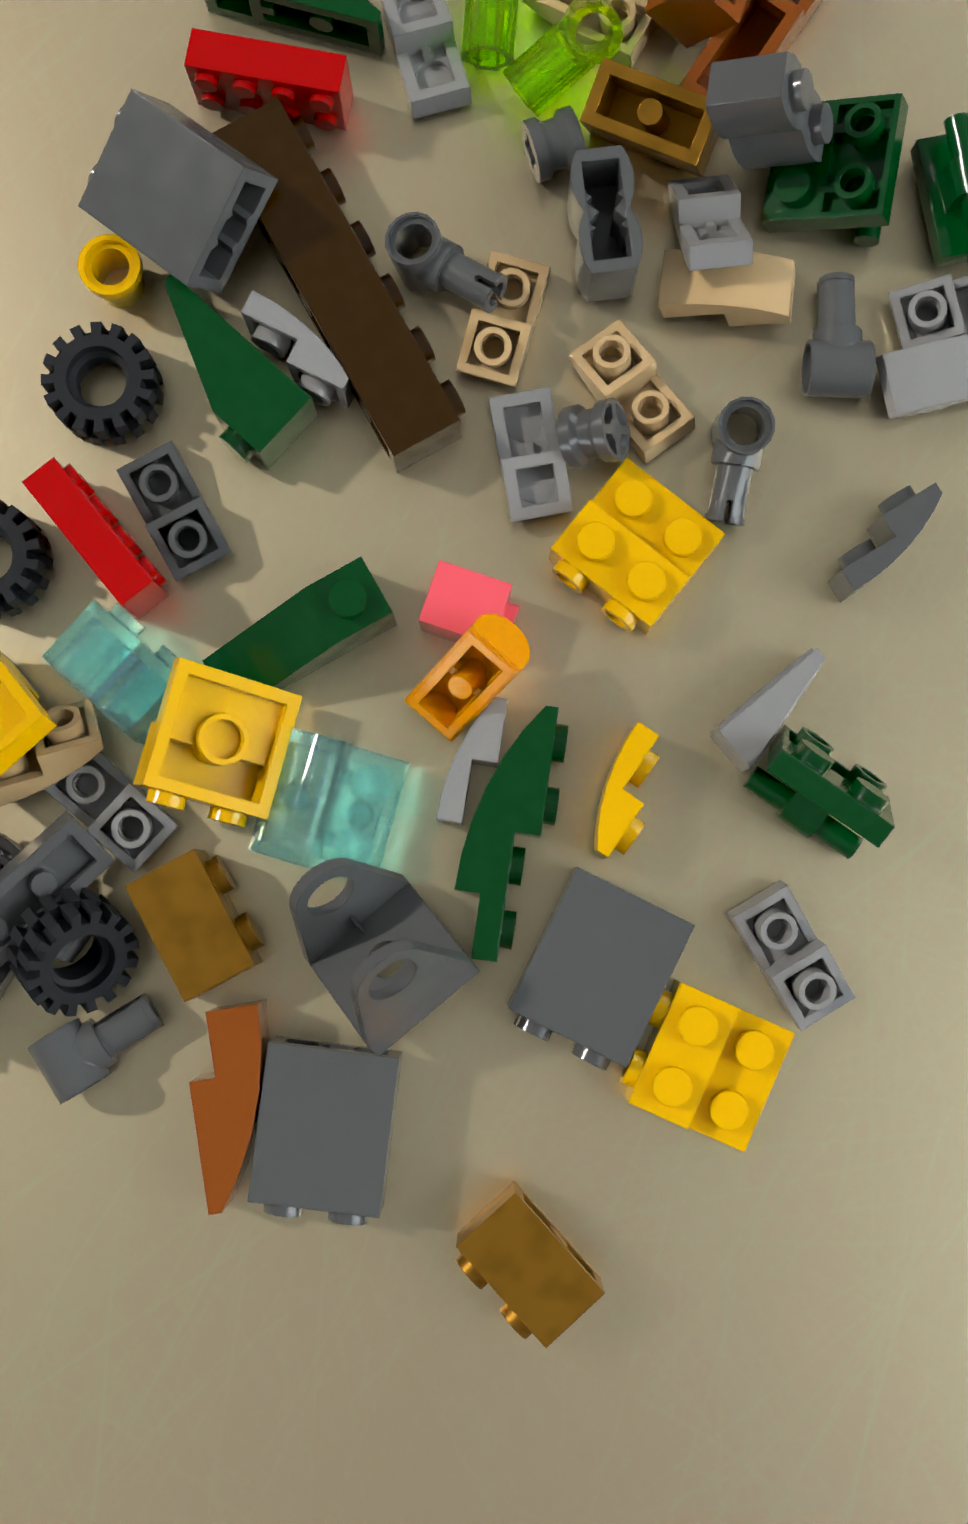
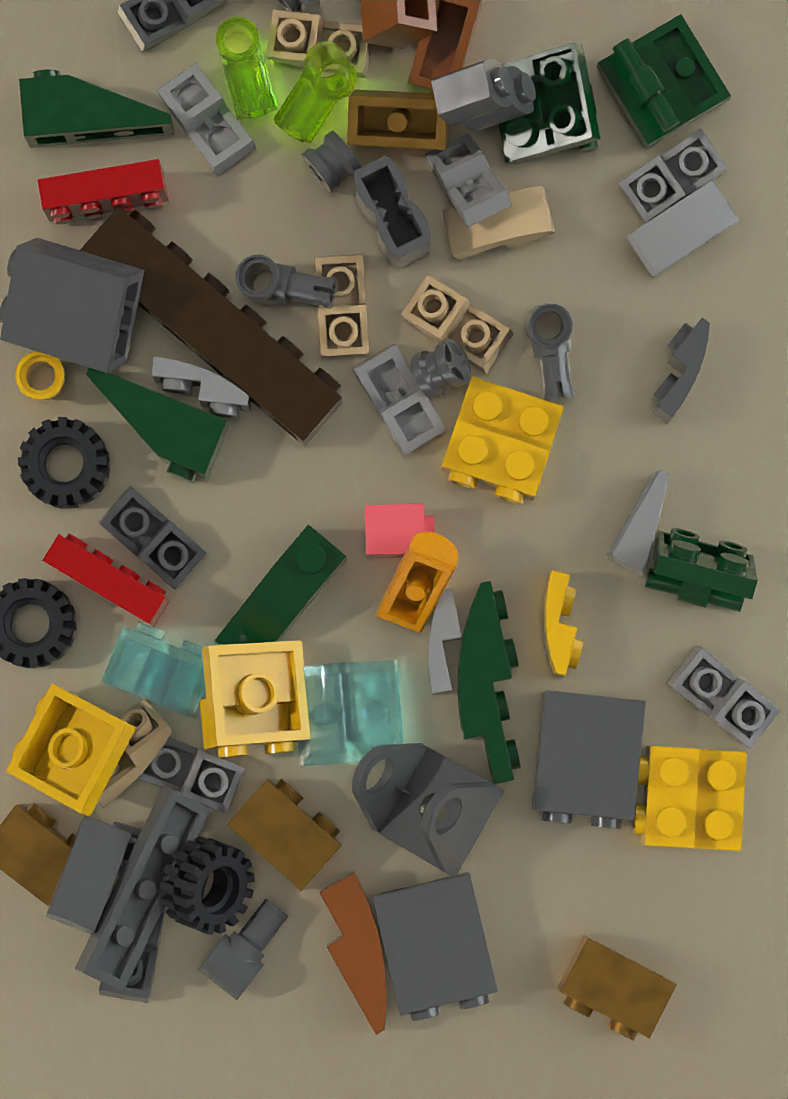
camera: 25 degrees left, 0 degrees up
dark grey pin [801,272,876,398] -> none

